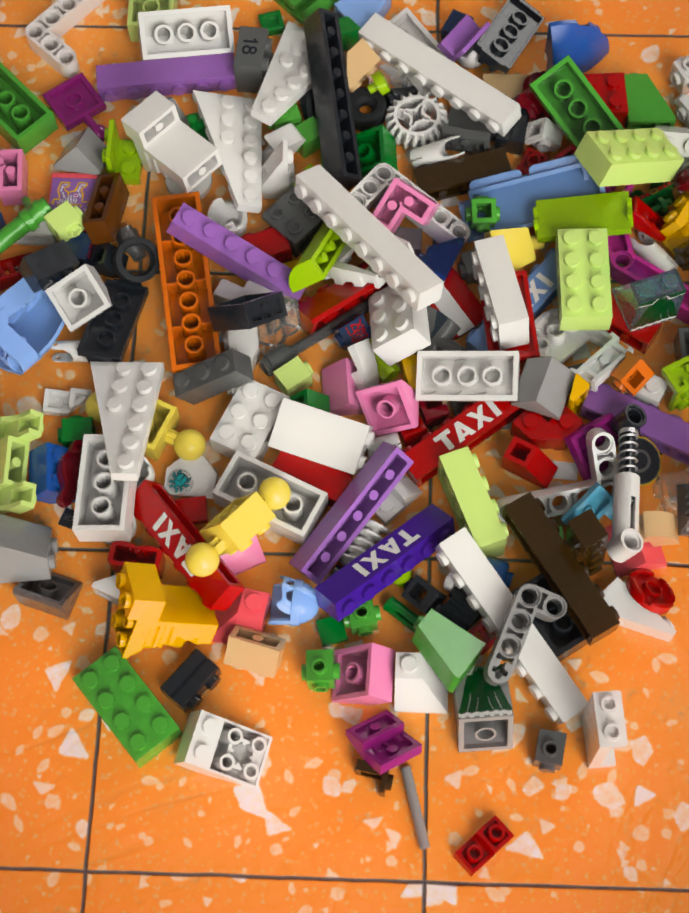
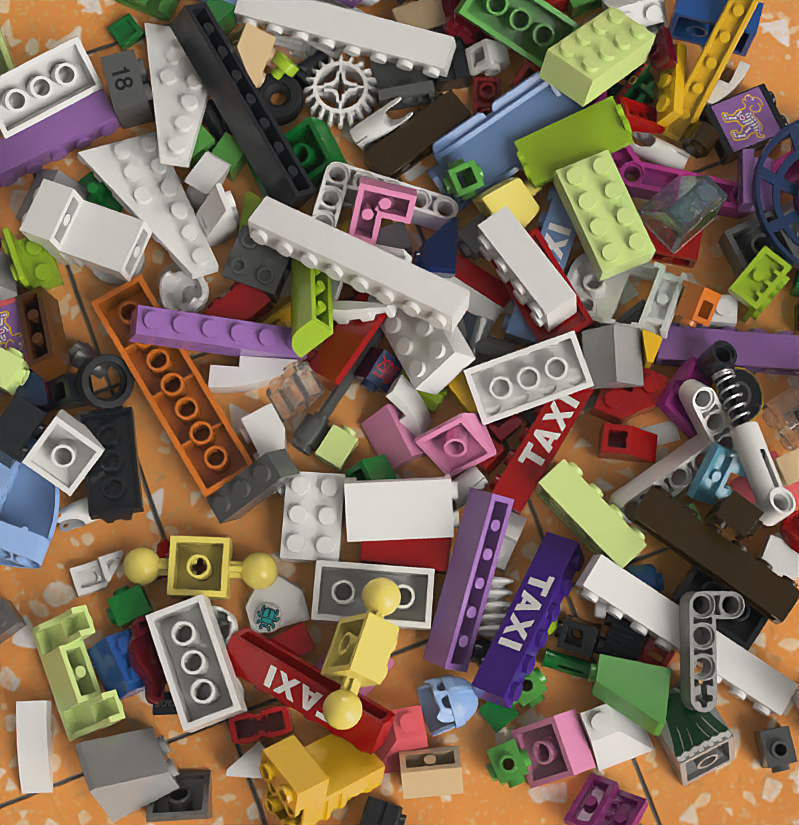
camera: 25 degrees left, 10 degrees up
white wing [90,362,165,481] -> none
black window [207,291,288,332] -> none

